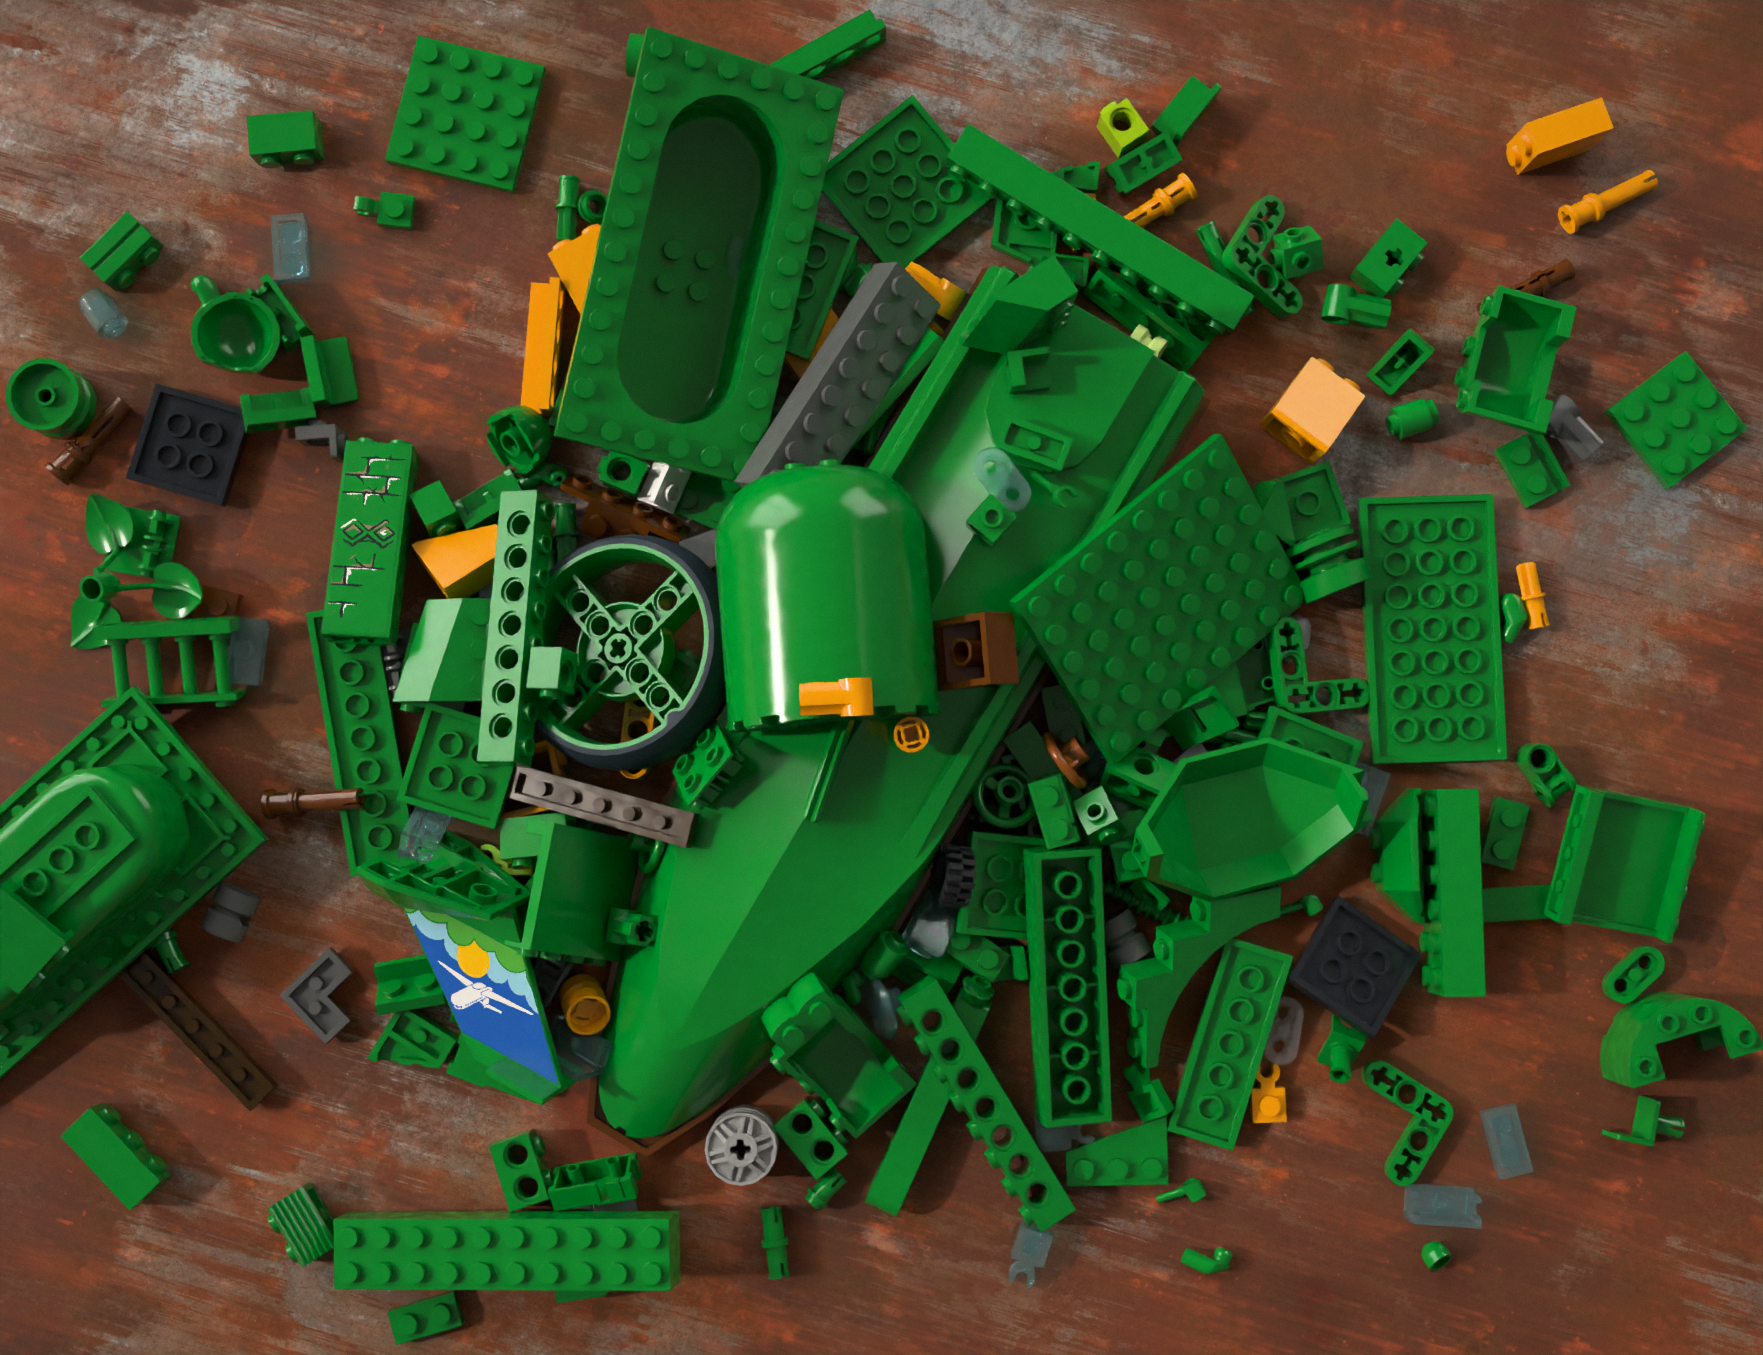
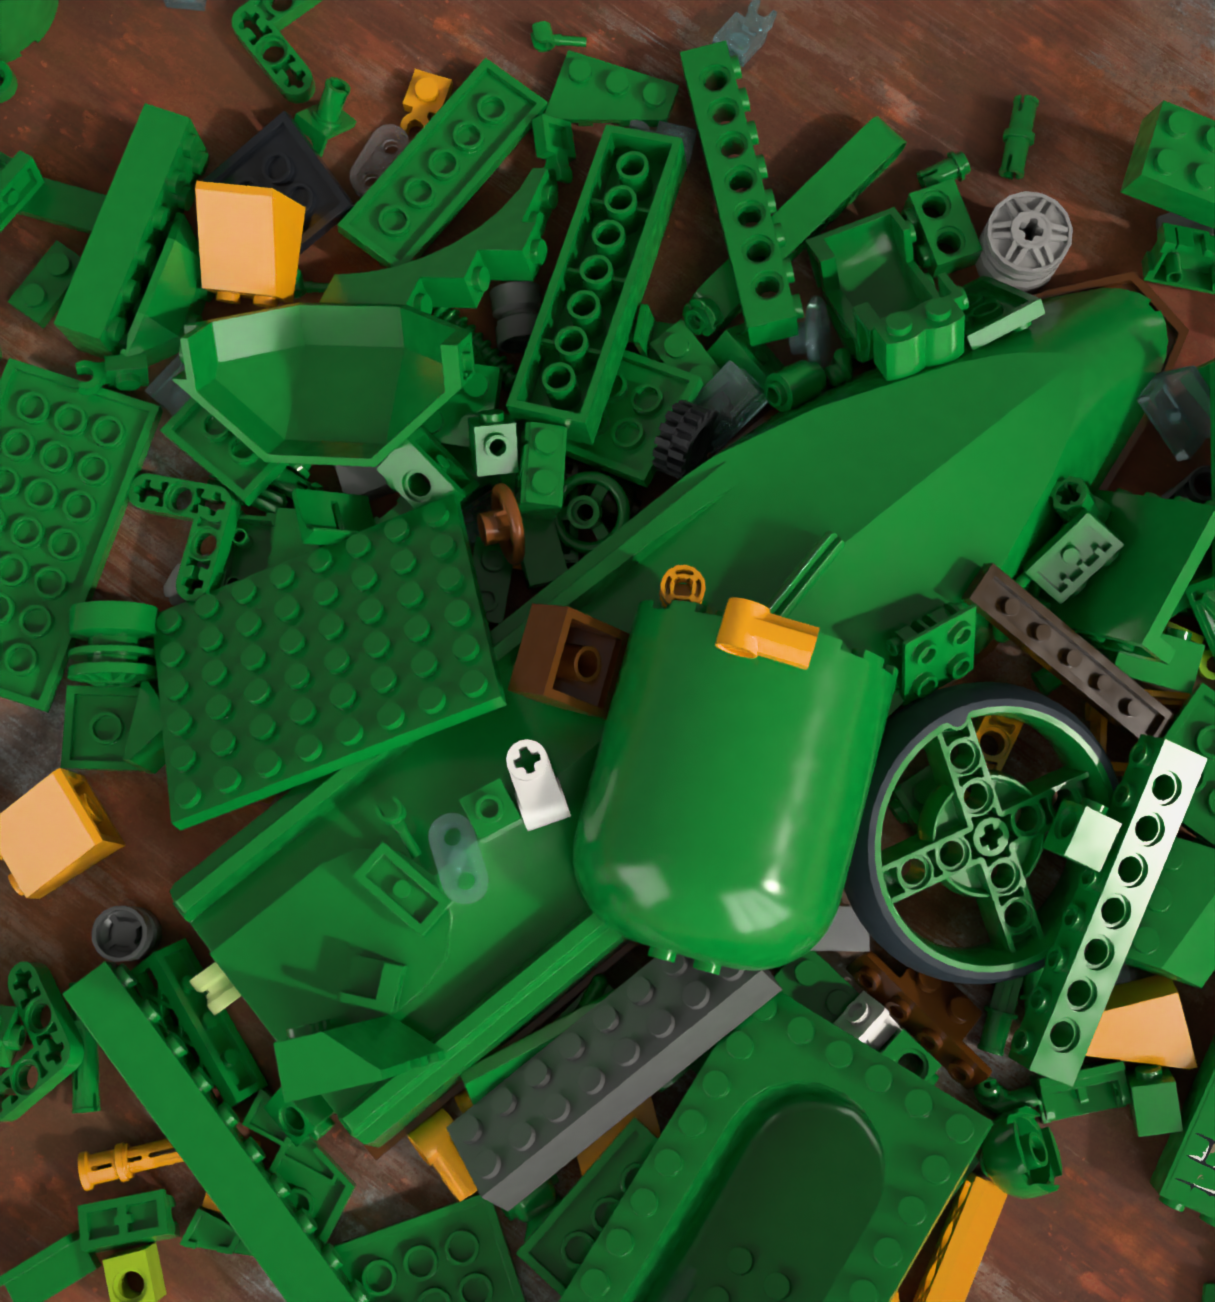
camera: 155 degrees left, 5 degrees down
light orange wheel [559,974,611,1035] -> none
none -> green plate [75,353,149,395]
none -> dark grey wheel [92,906,162,962]
none -> light orange slope [195,181,306,308]
none -> white piece [506,739,571,831]
none -> green wing [962,275,1045,351]
none -> green bracket [1023,507,1124,604]

